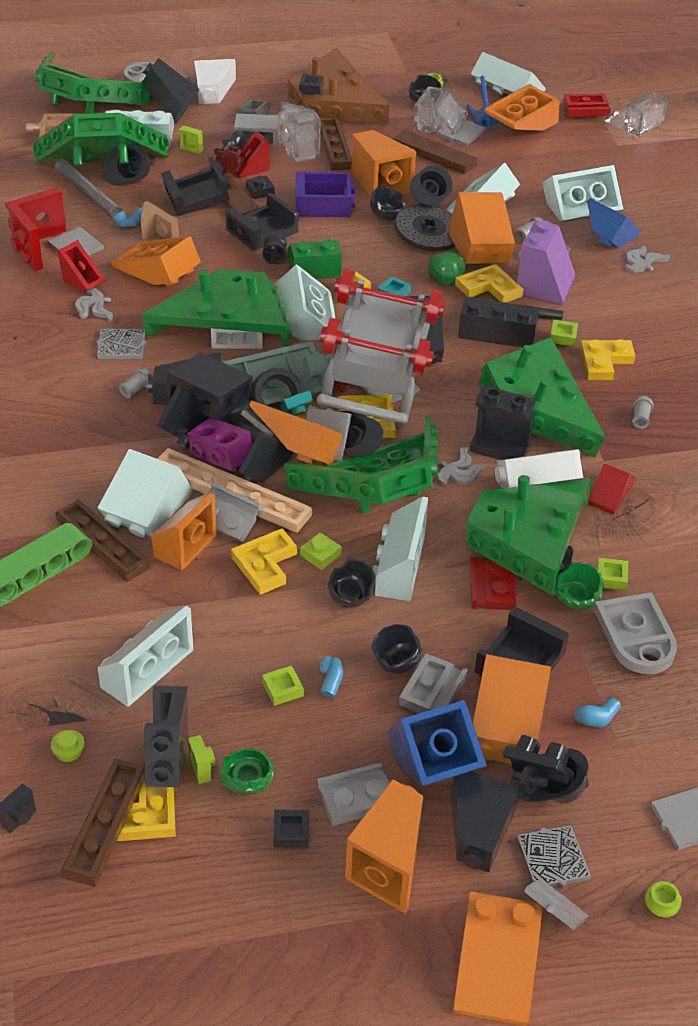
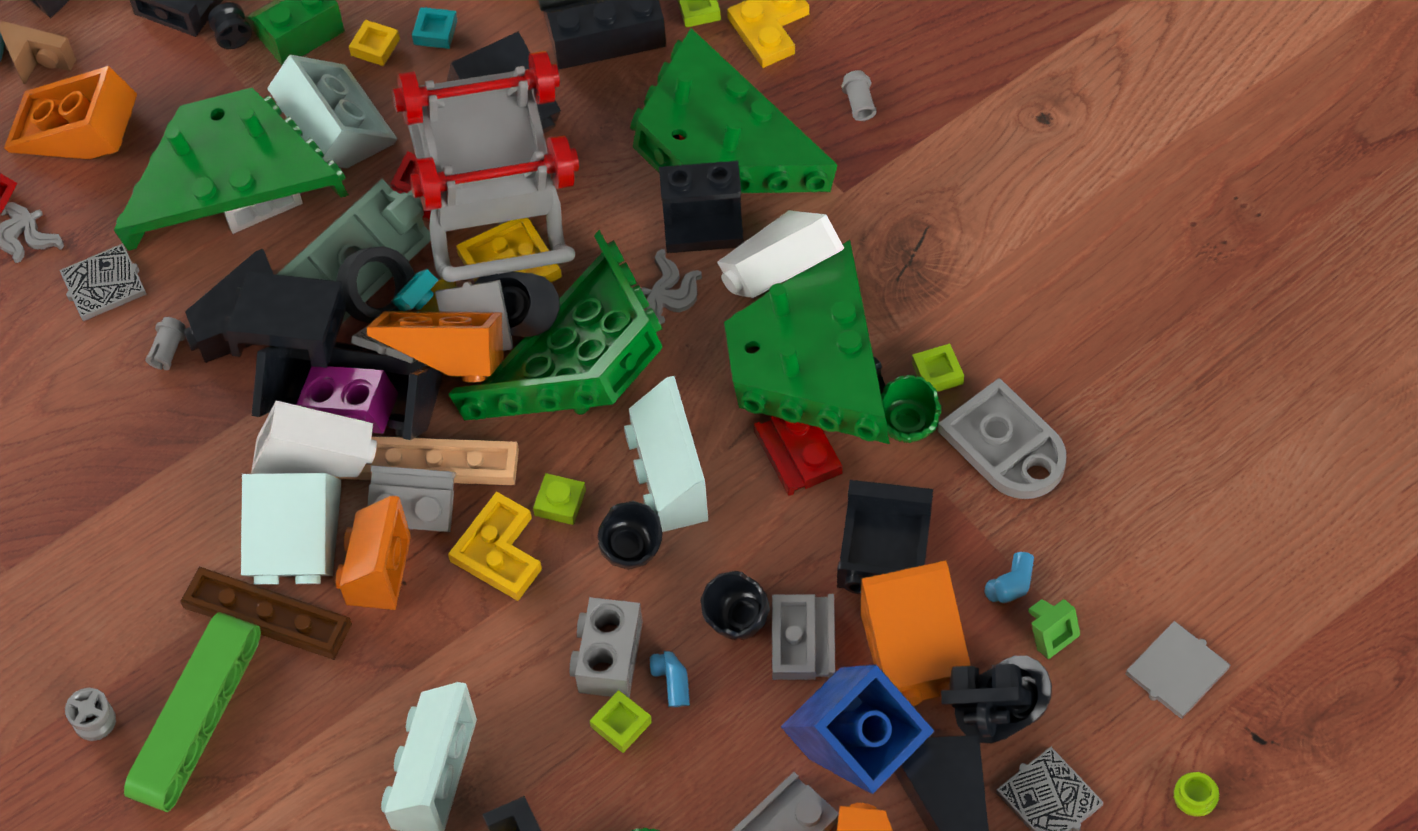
camera: 20 degrees left, 15 degrees up
red slope [588,464,636,514] -> none
none -> white slope [251,401,377,477]
none -> light grey brick [569,597,643,698]
none -> bright green tile [1028,599,1081,660]

